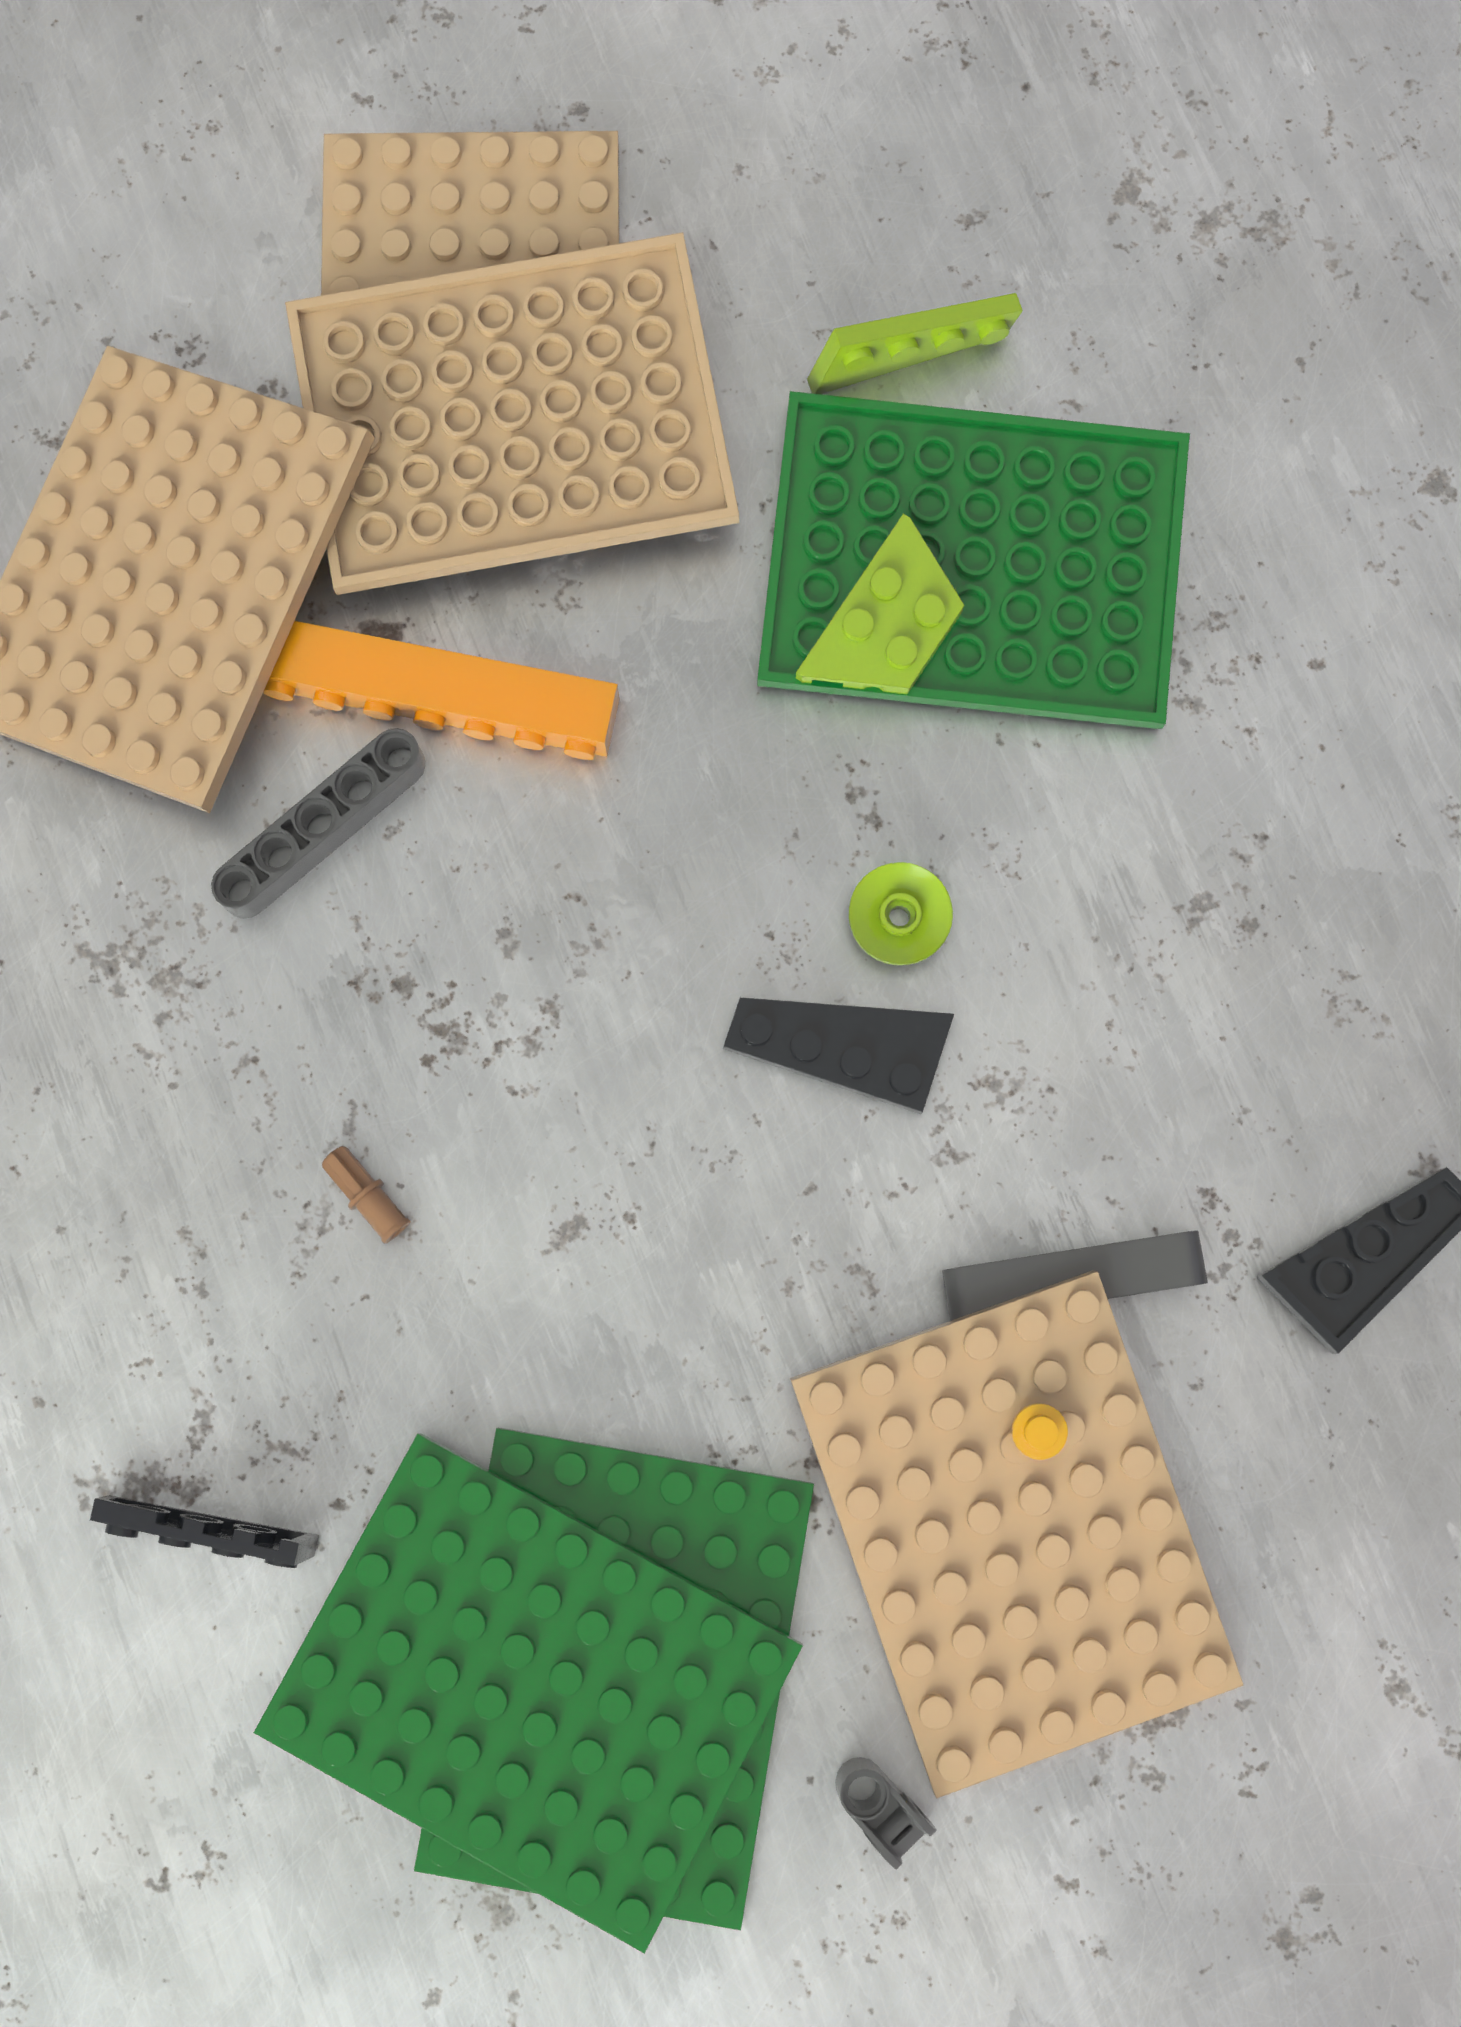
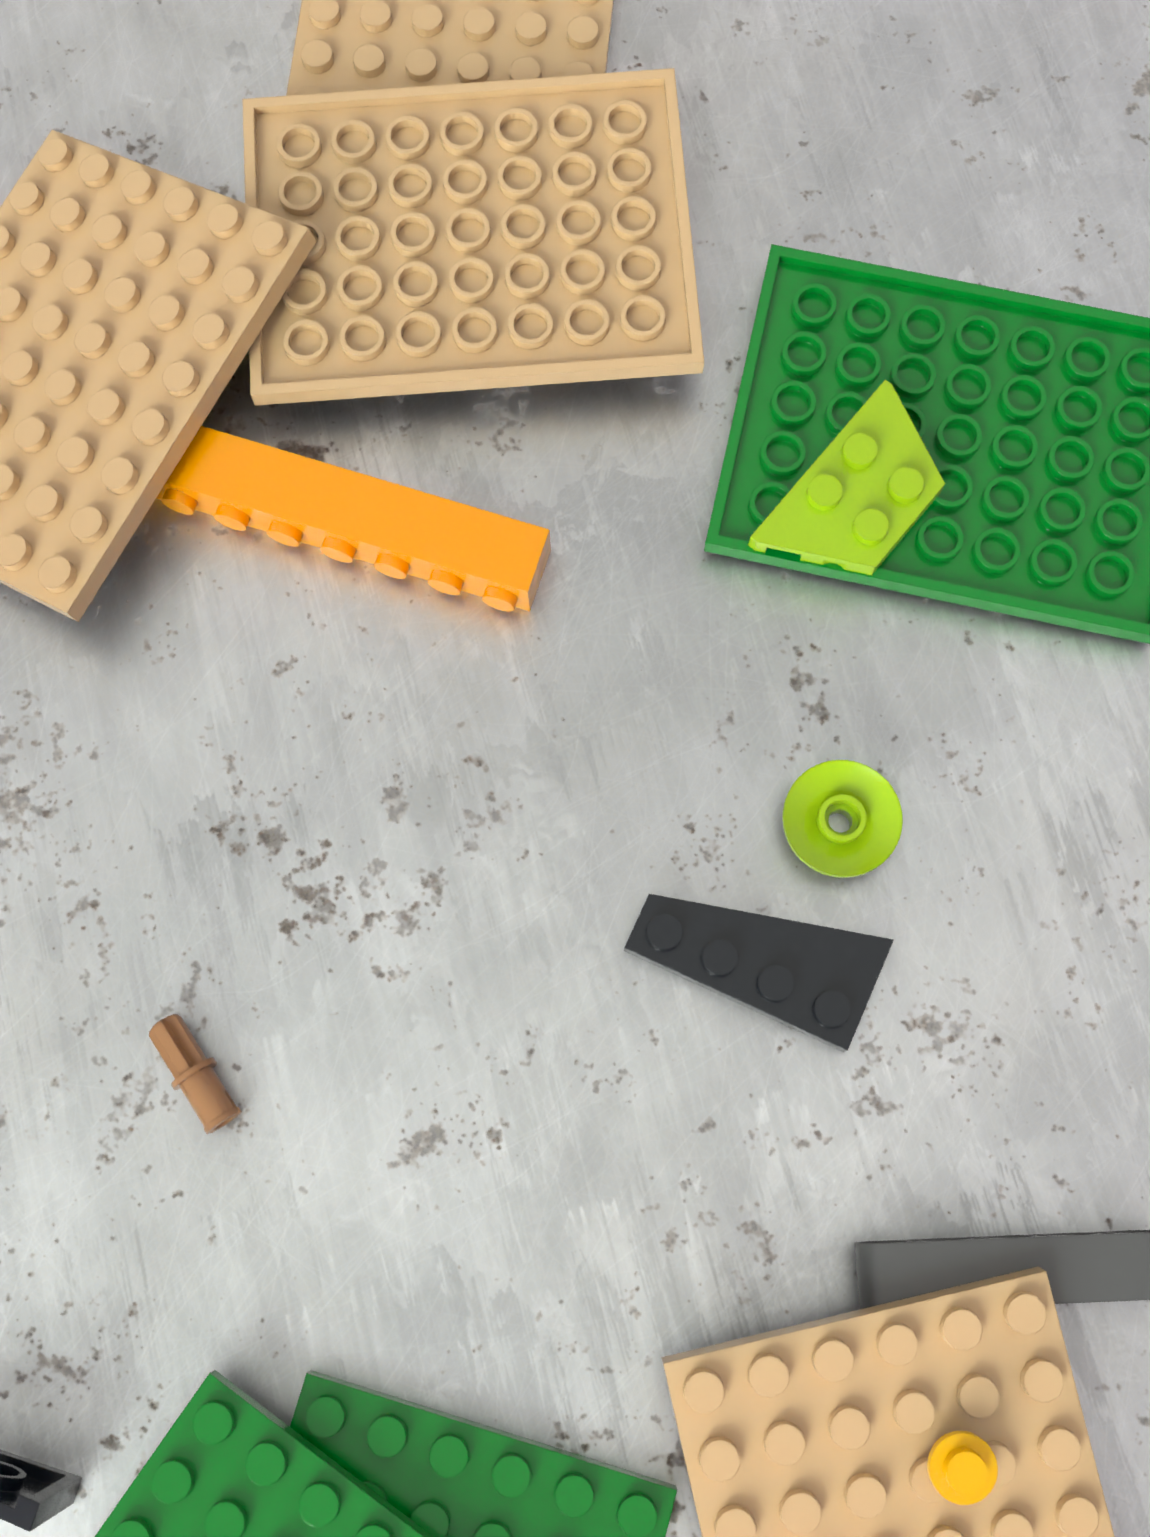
camera: 10 degrees right, 5 degrees down
dark grey beam [211,728,426,919] -> none
lime wing [807,293,1023,394] -> none

